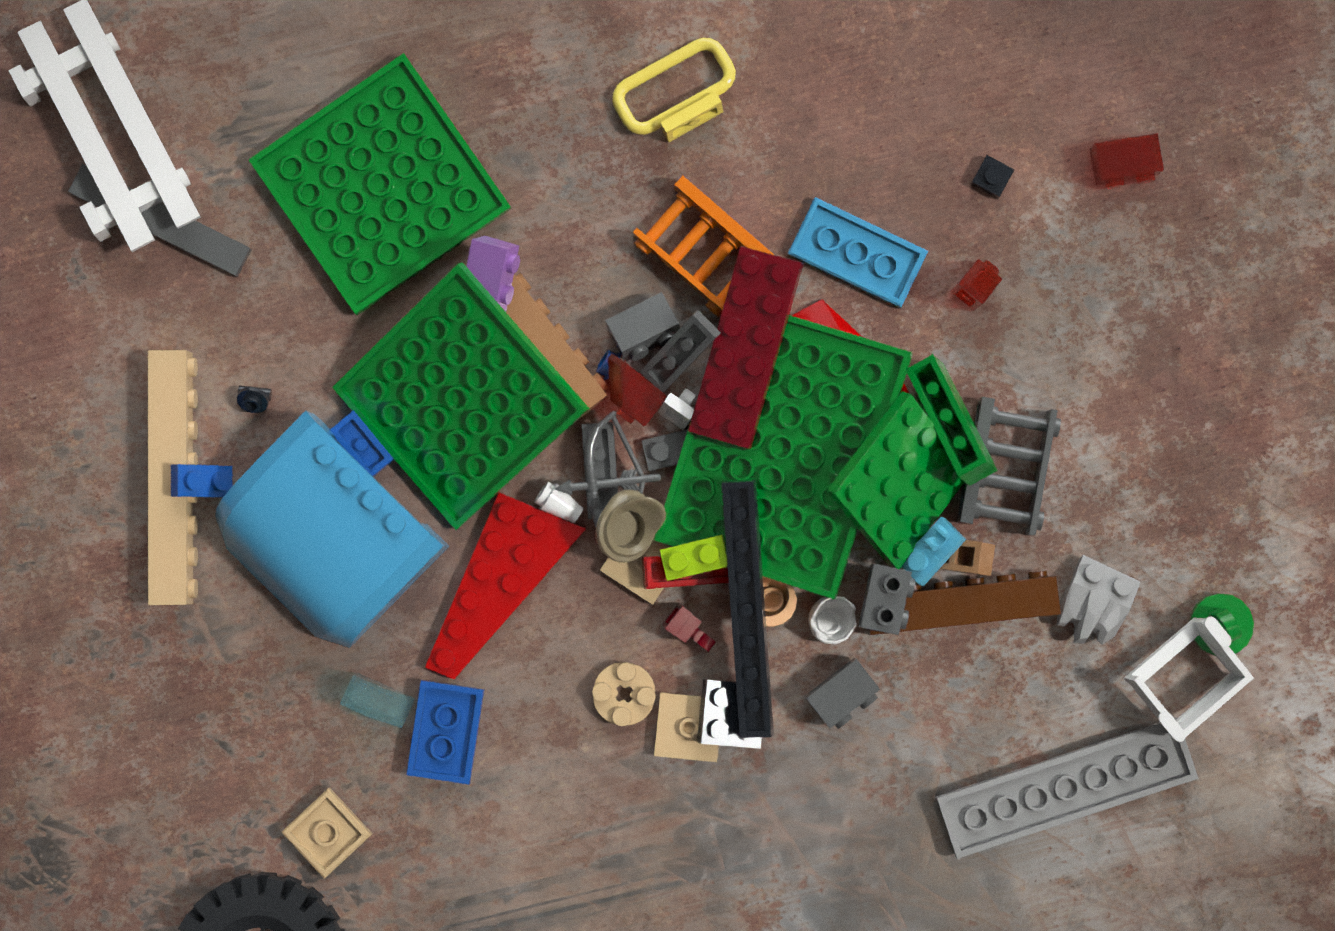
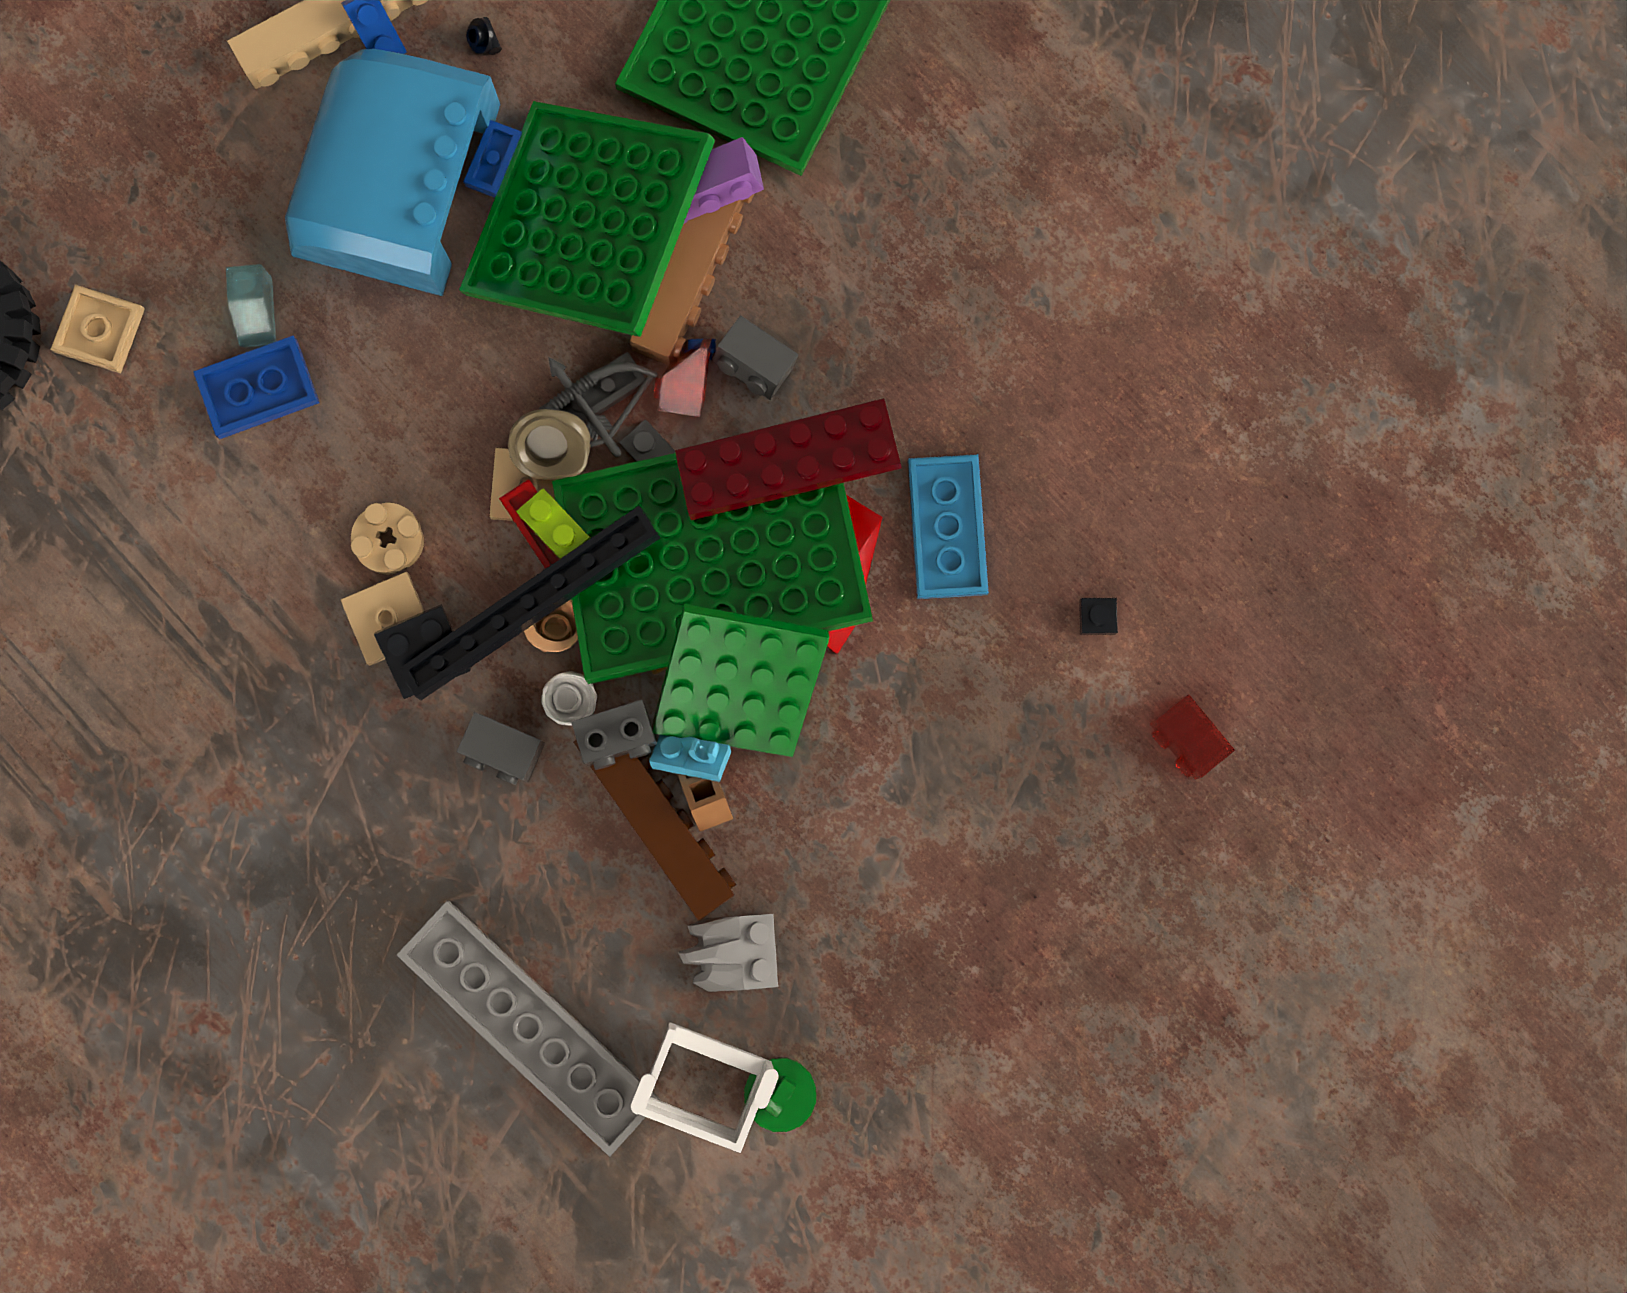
camera: 55 degrees right, 5 degrees down
red wing [425,492,586,679] -> none
white cone [534,481,583,523] -> none
light yellow bar [612,38,736,142] -> none
orange fence [633,175,774,317] -> none
dark grey plate [640,310,721,393] -> none
white tile [658,388,696,430] -> none
dark red piece [662,603,716,652] -> none
green brick [907,354,998,486] -> none
clear red slope [951,259,1002,311] -> none
dark grey fence [956,397,1061,536] -> none

